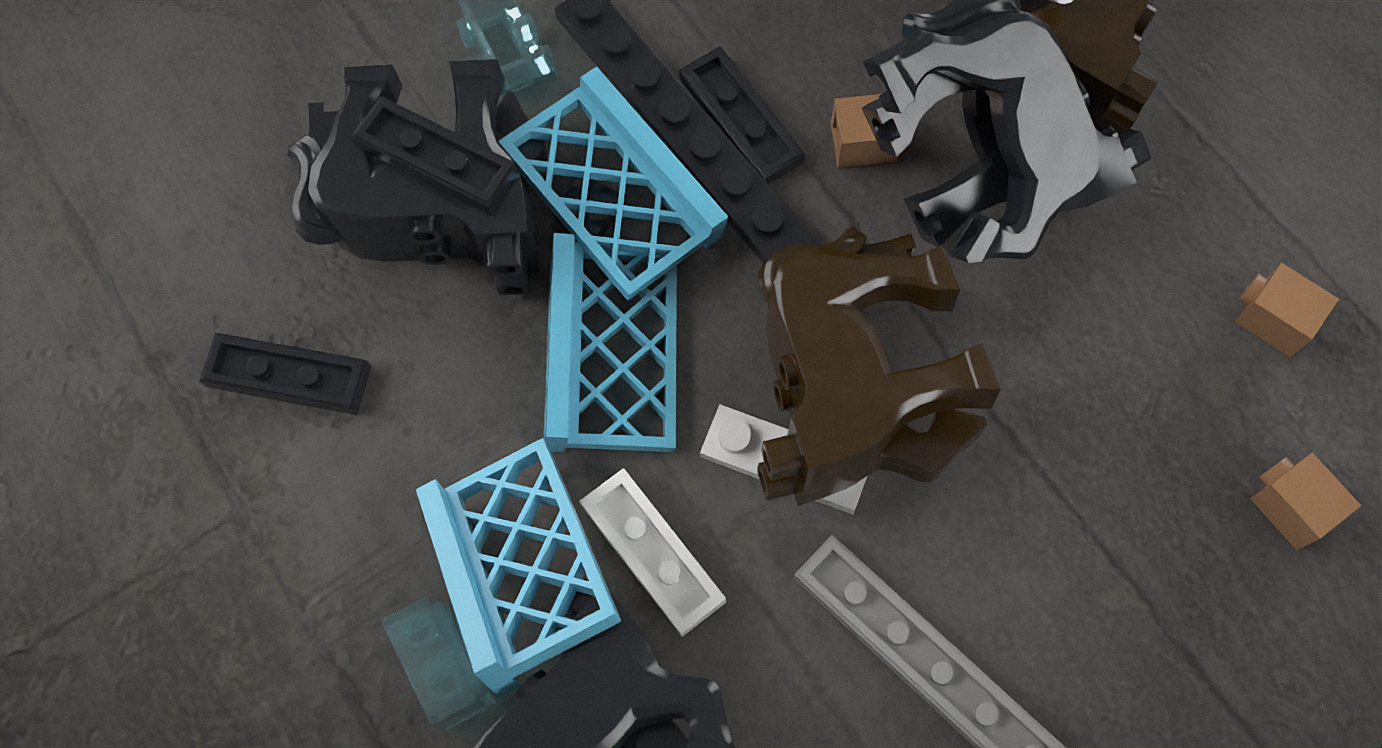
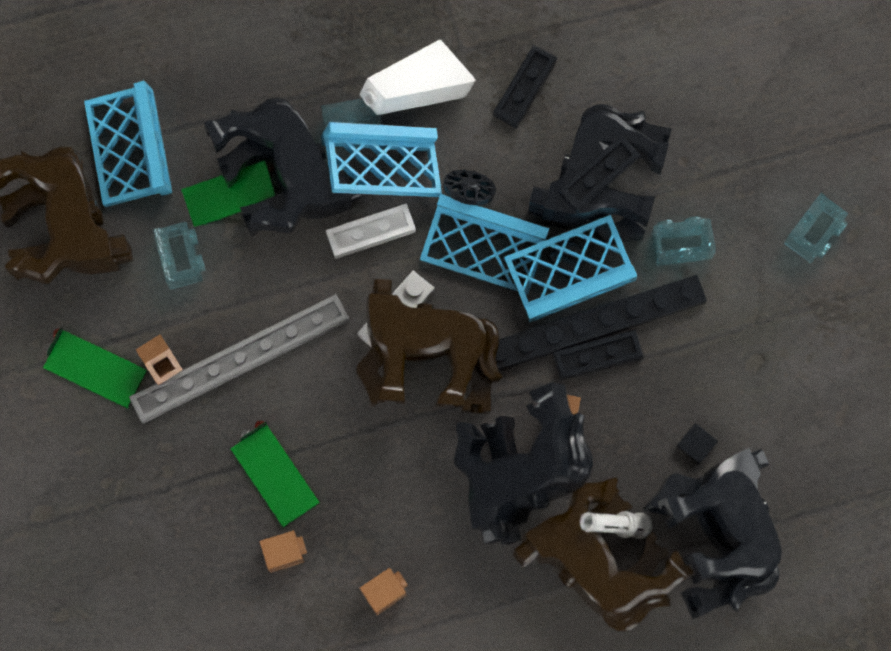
camera: 105 degrees right, 5 degrees up
none -> green piece [230,421,320,528]
none -> white slope [359,39,476,115]
none -> black wheel [443,169,496,205]

